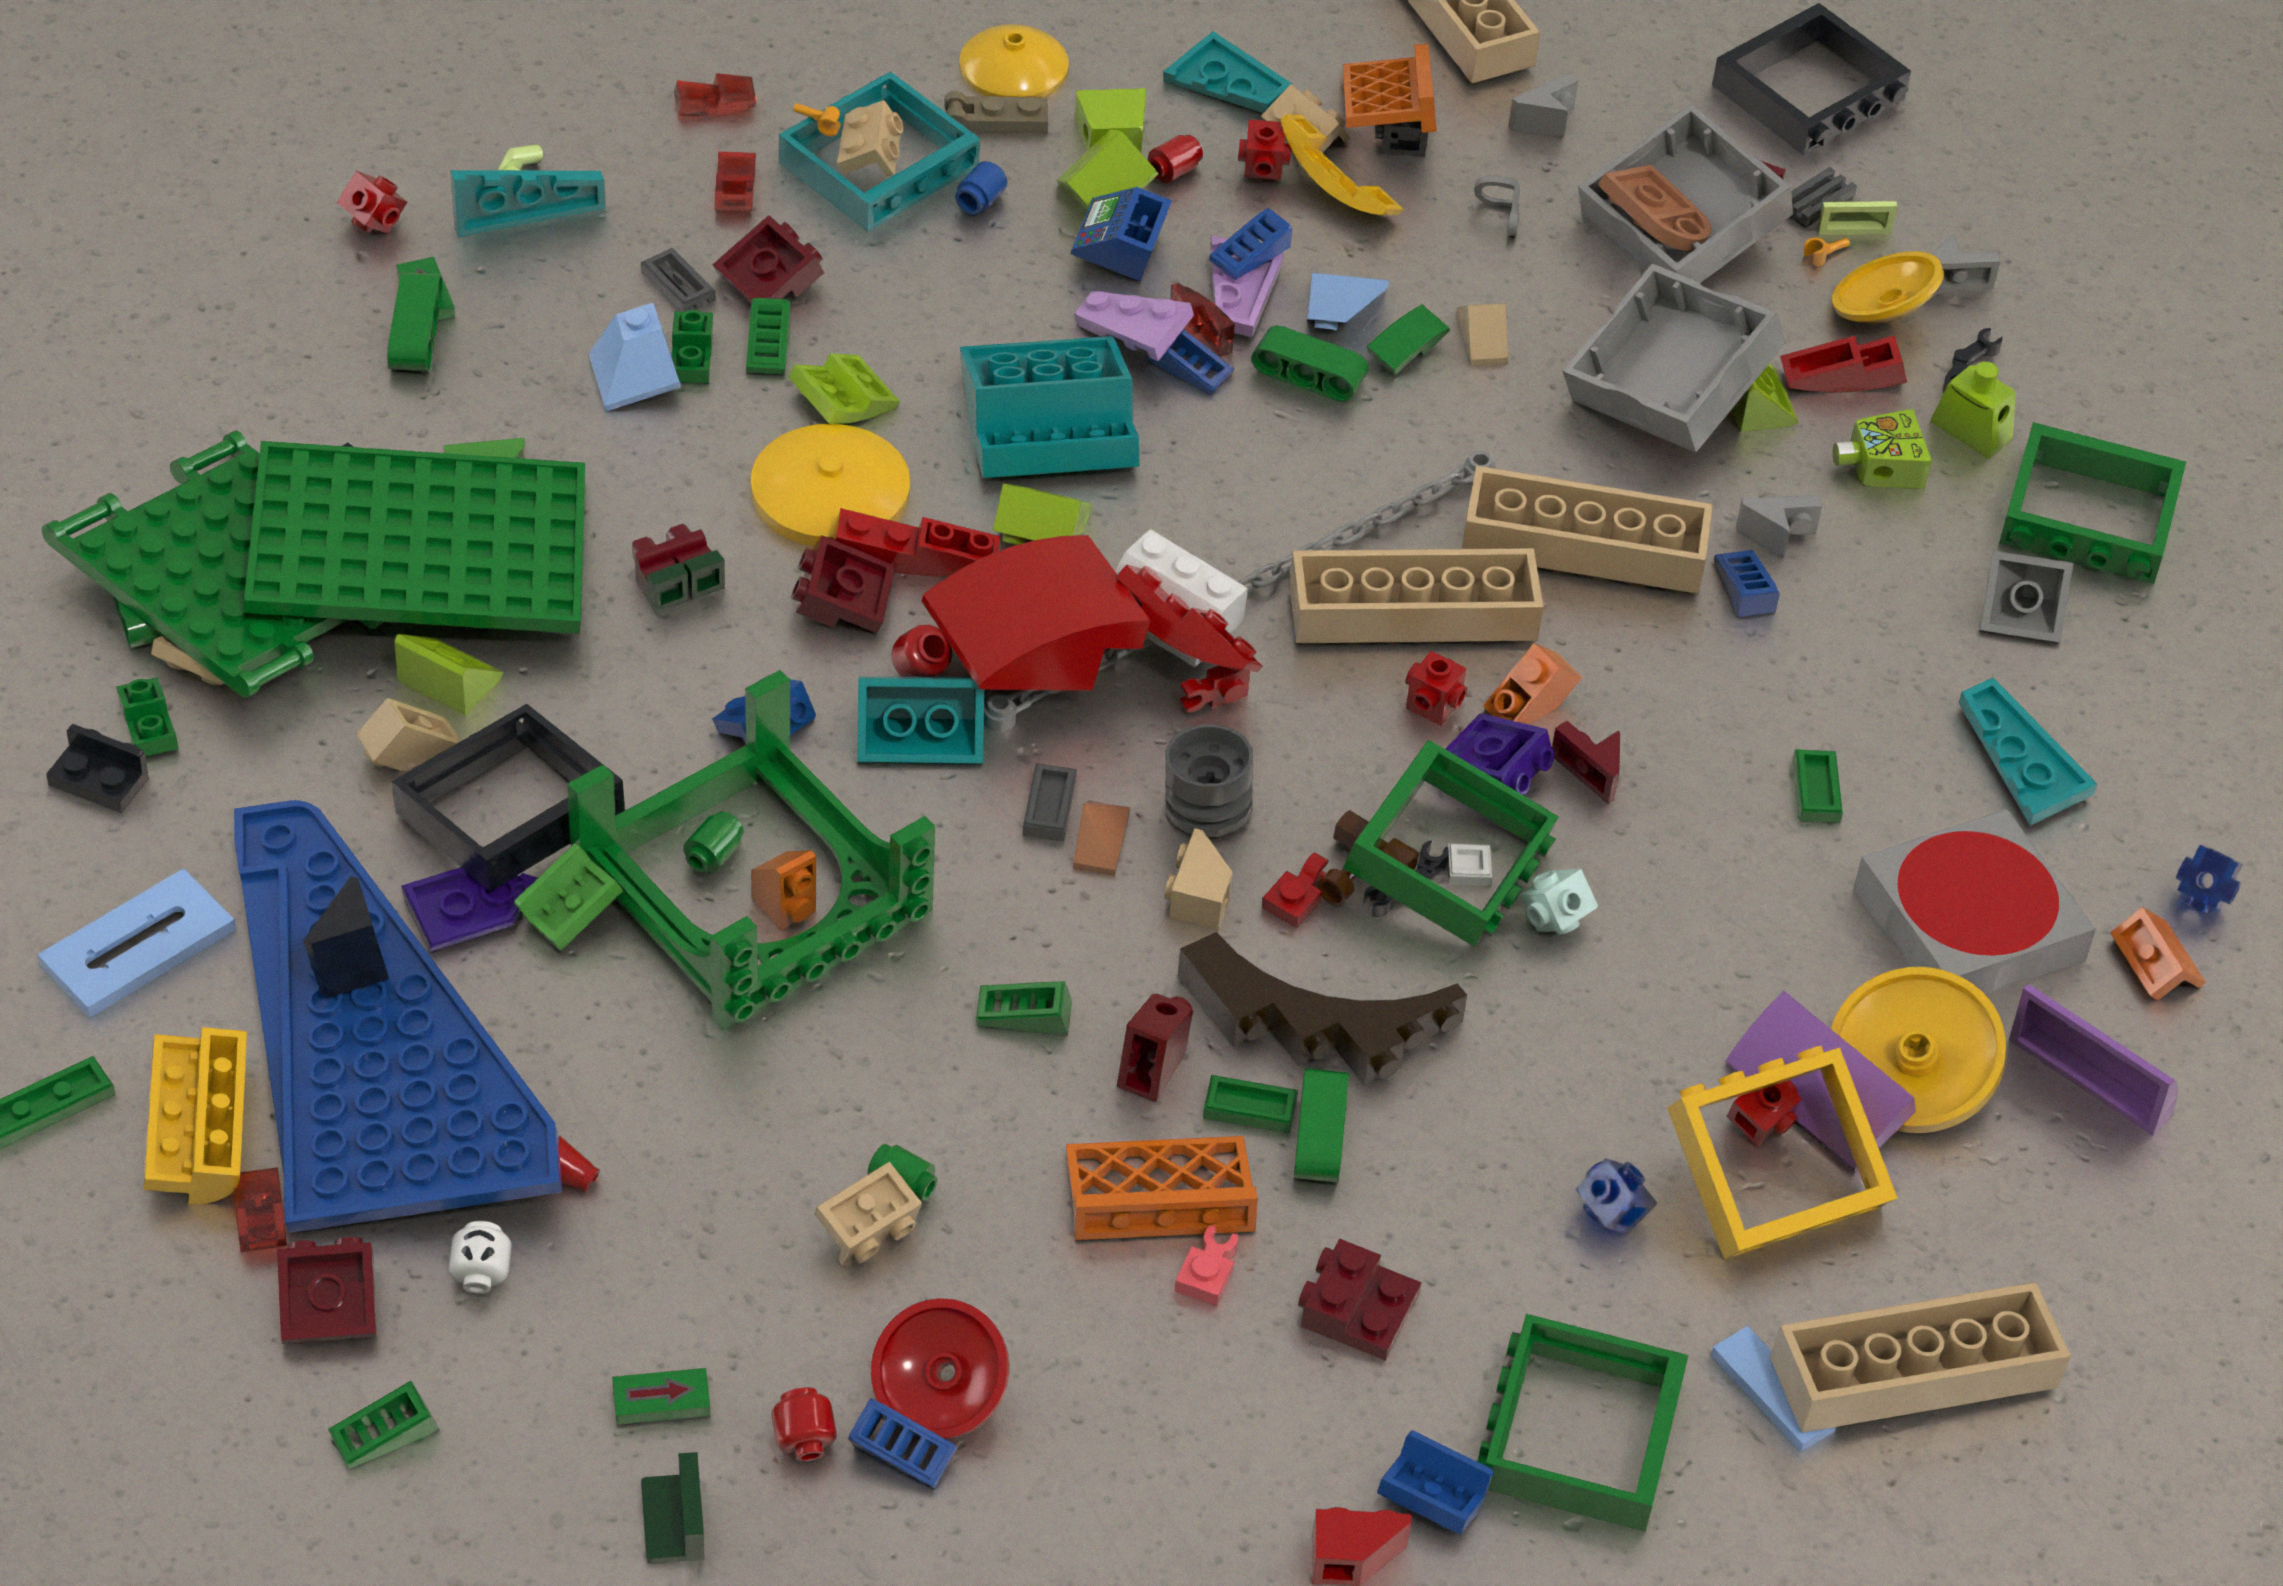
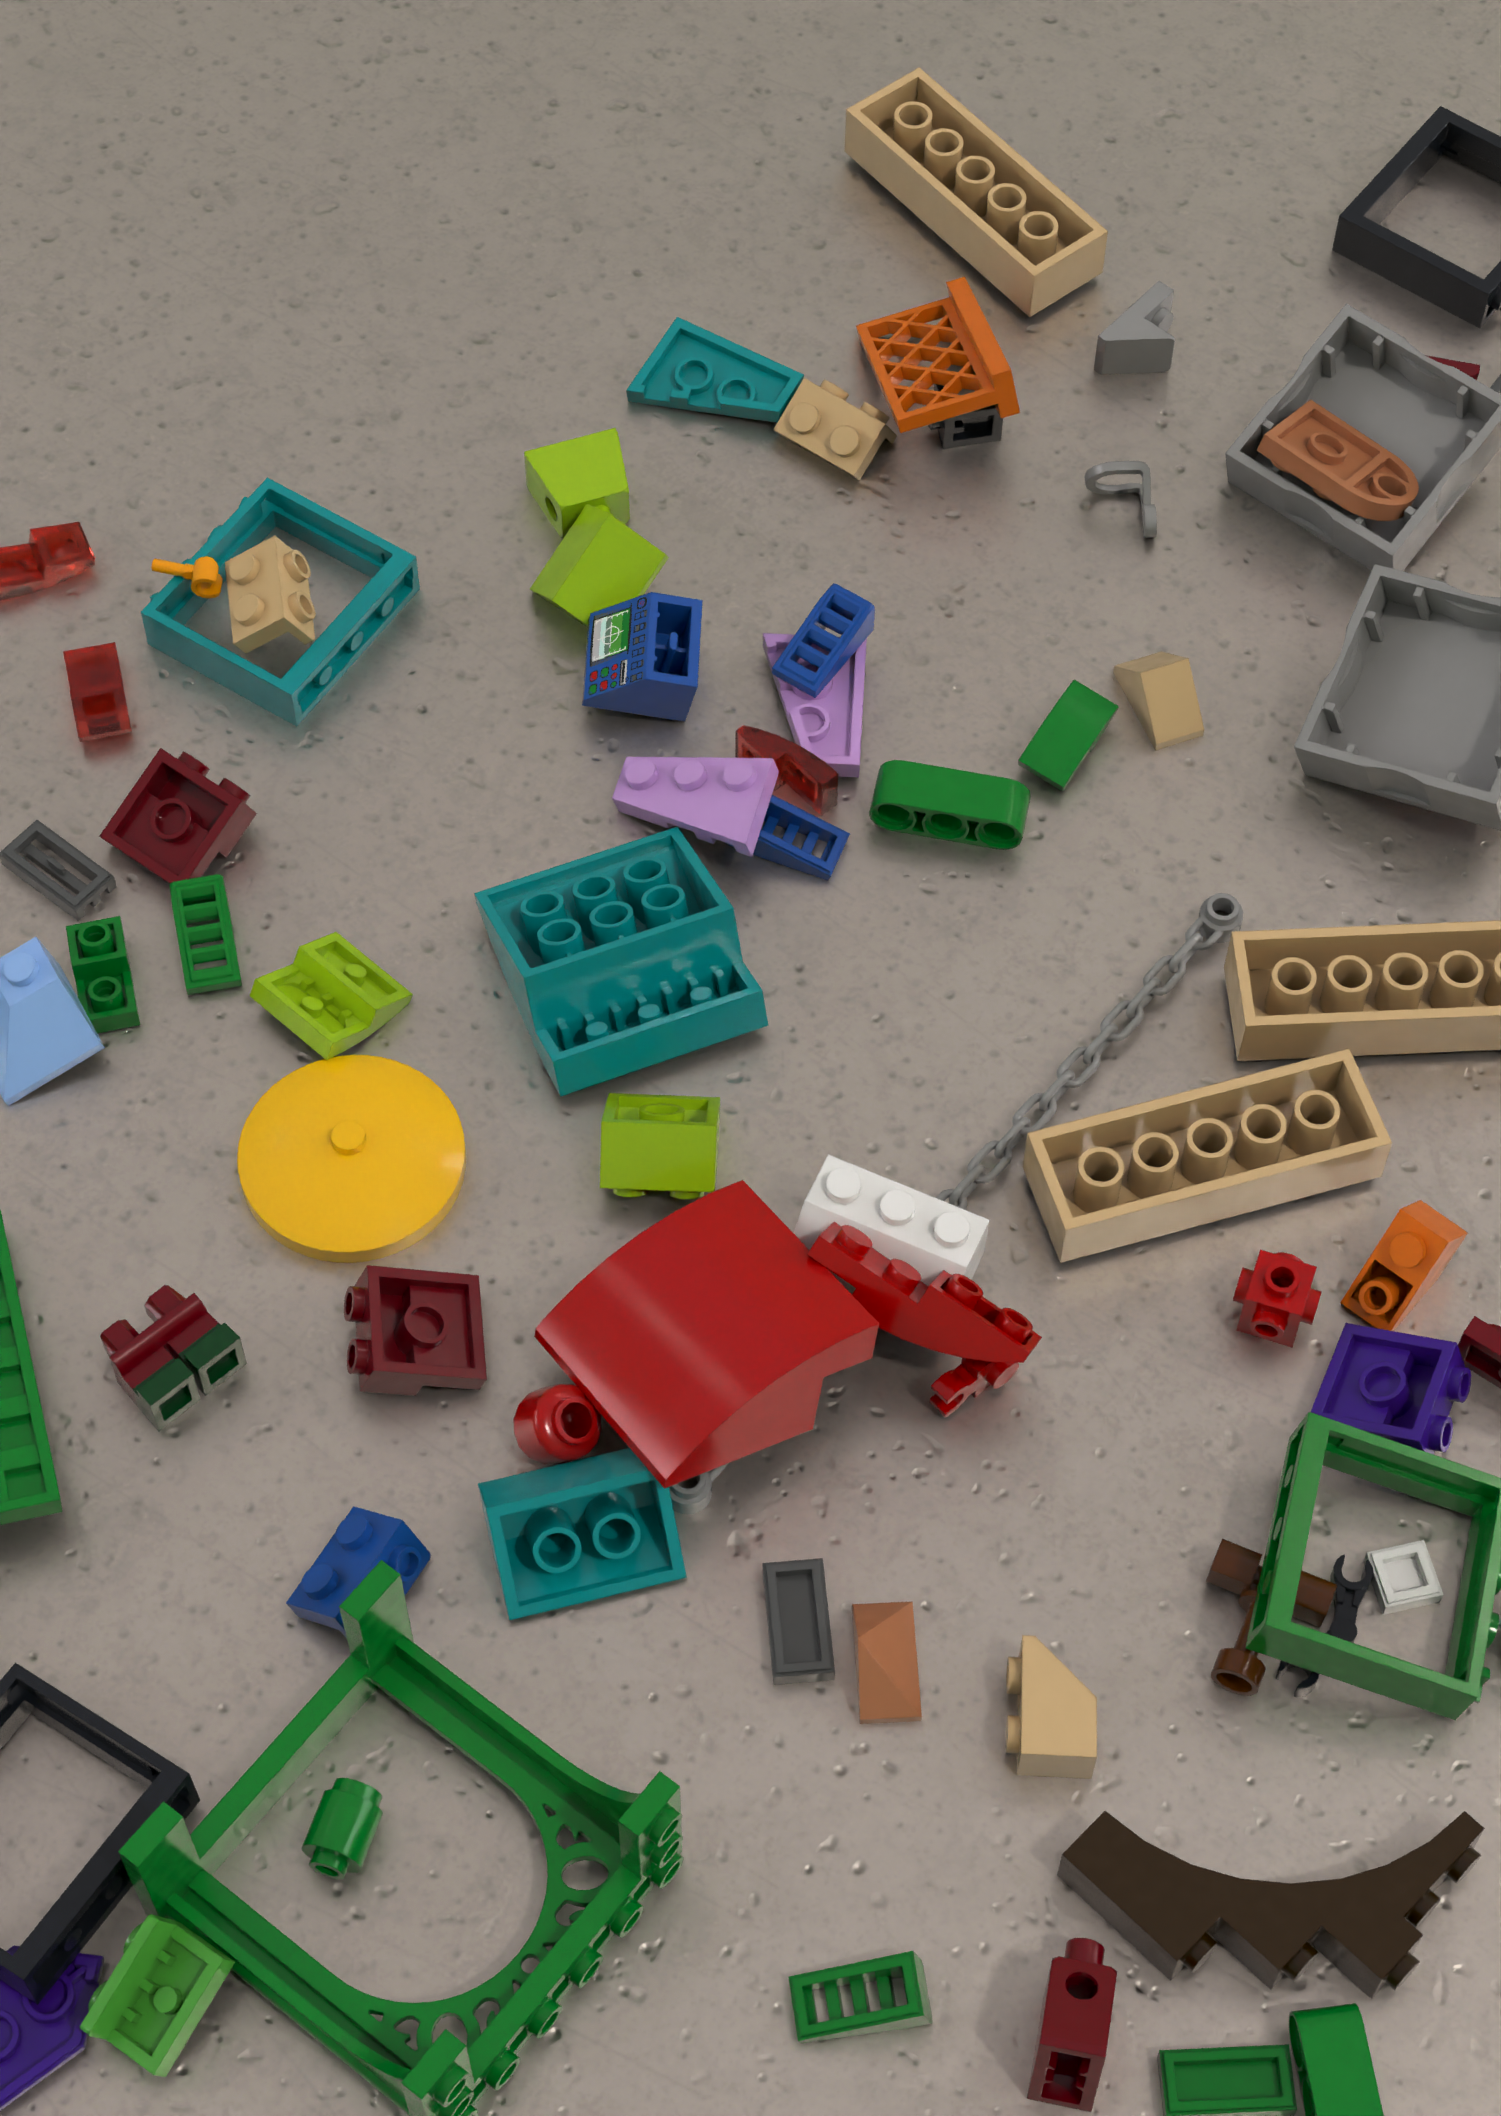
camera: 10 degrees left, 10 degrees up
orange slope [751,850,816,930] -> none
red slope [834,508,1000,577] -> none
dark tan plate [944,91,1048,133] -> none
blue brick [955,161,1008,215] -> none
yellow dish [959,24,1069,98] -> none
red brick [1148,135,1203,183] -> none
dark grey wheel [1165,724,1253,837] -> none
red brick [1238,119,1291,180] -> none
red plate [1262,852,1329,928] -> none
yellow slope [1281,114,1404,215] -> none
light blue slope [1307,273,1389,330] -> none

